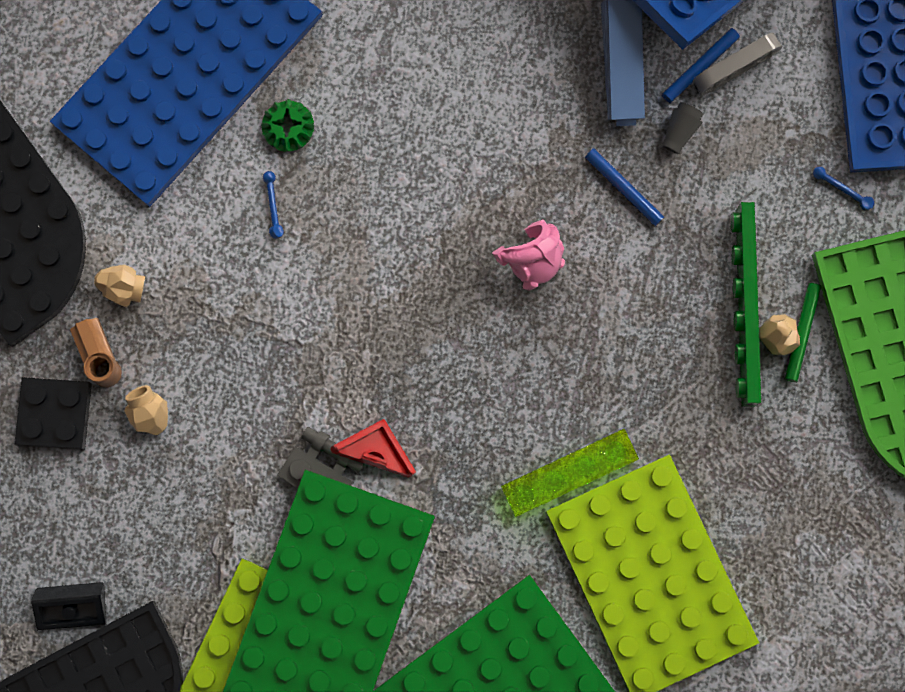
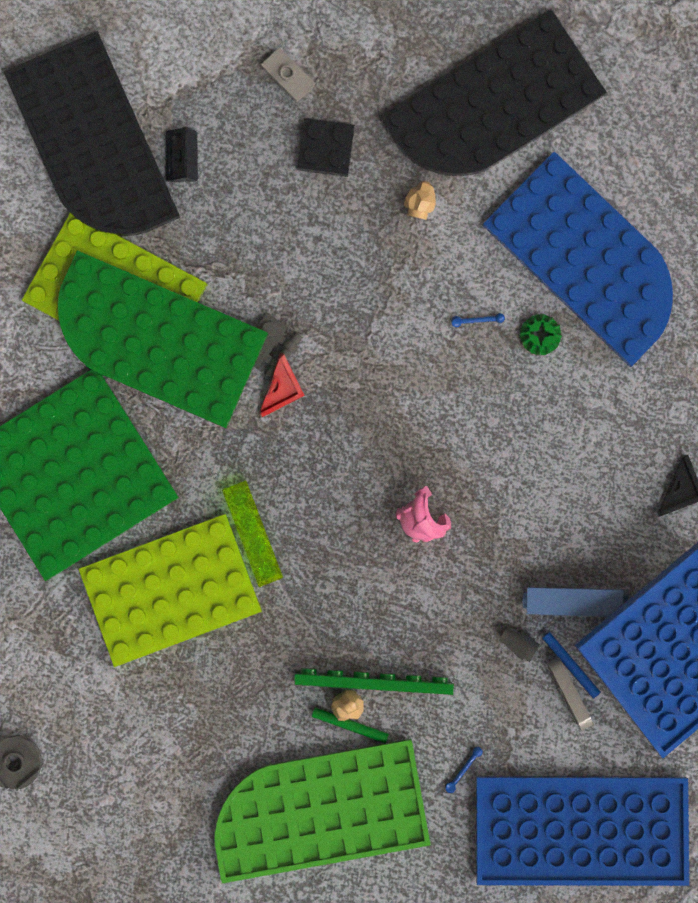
camera: 90 degrees right, 5 degrees up
medium nougat piece [70,318,122,388] -> none
tan rock [124,385,168,435] -> none
blue bar [585,148,664,226] -> none

